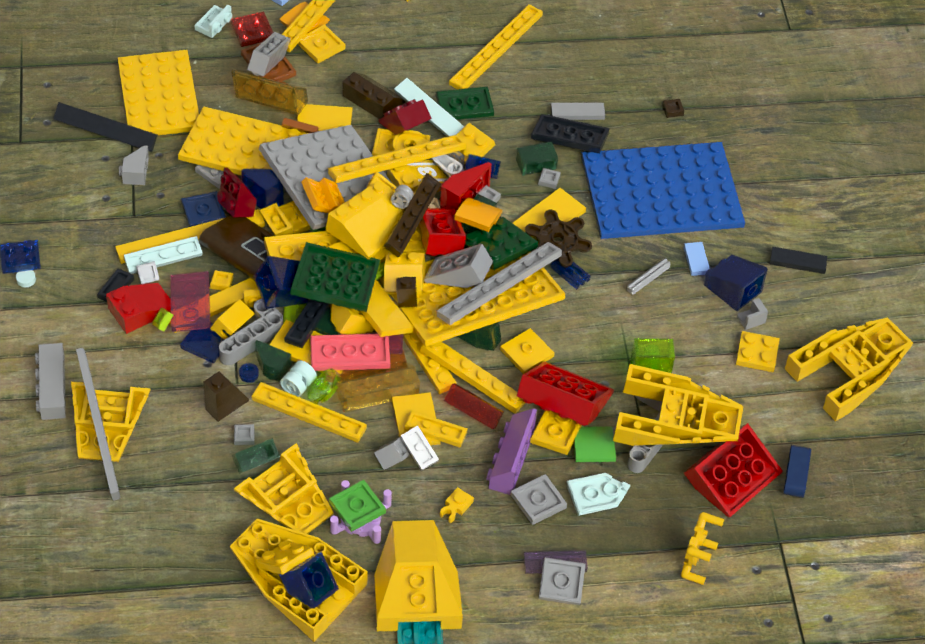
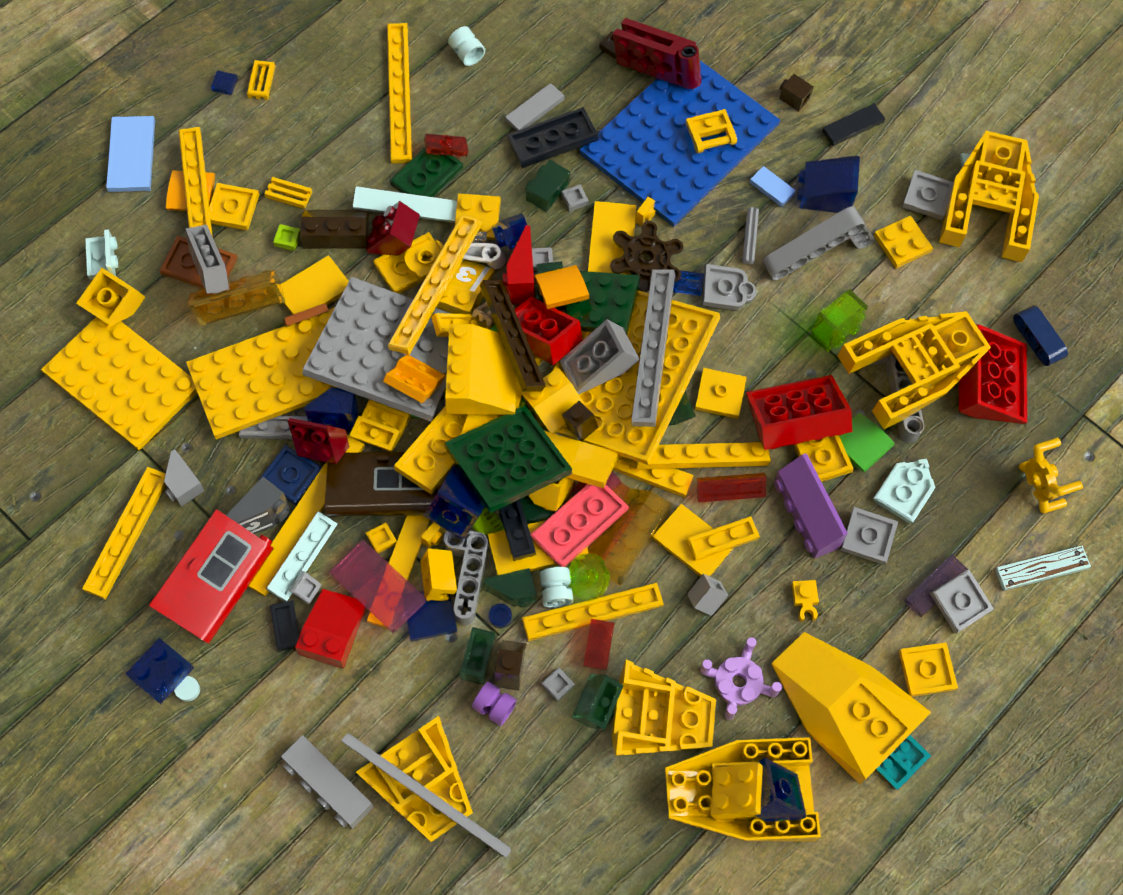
camera: 40 degrees left, 15 degrees up
black tile [53,102,158,152] -> none
lime tile [153,308,173,331] -> none
clear red plate [231,11,274,47] -> none
bright green plate [329,480,386,532] -> none
light grey wheel [391,185,413,209] -> none
white plate [400,426,439,471] -> none
light grey panel [737,298,768,330] -> none
none -> yellow slope [76,267,145,326]
none -> yellow plate [82,467,166,600]
none -> door [149,509,274,644]
none -> dark grey slope [226,477,290,534]
none -> yellow tile [264,177,313,209]
none -> lime plate [273,224,301,251]
none -> clear red plate [424,134,469,156]
none -> light aqua wheel [448,26,485,66]
none -> clear green brick [460,627,496,685]
none -> medium lavender wheel [472,682,517,726]
none -> clear red plate [583,618,615,671]
none -> dark red hinge [613,18,702,89]
none -> yellow plate [635,197,656,226]
none -> yellow plate [685,109,737,154]
none -> light grey plate [702,264,756,310]
none -> light grey beam [763,206,874,280]
none -> dark brown brick [779,74,814,111]
none -> yellow plate [898,642,958,697]
none -> light grey plate [902,170,954,220]
none -> light aqua tile [995,546,1091,591]

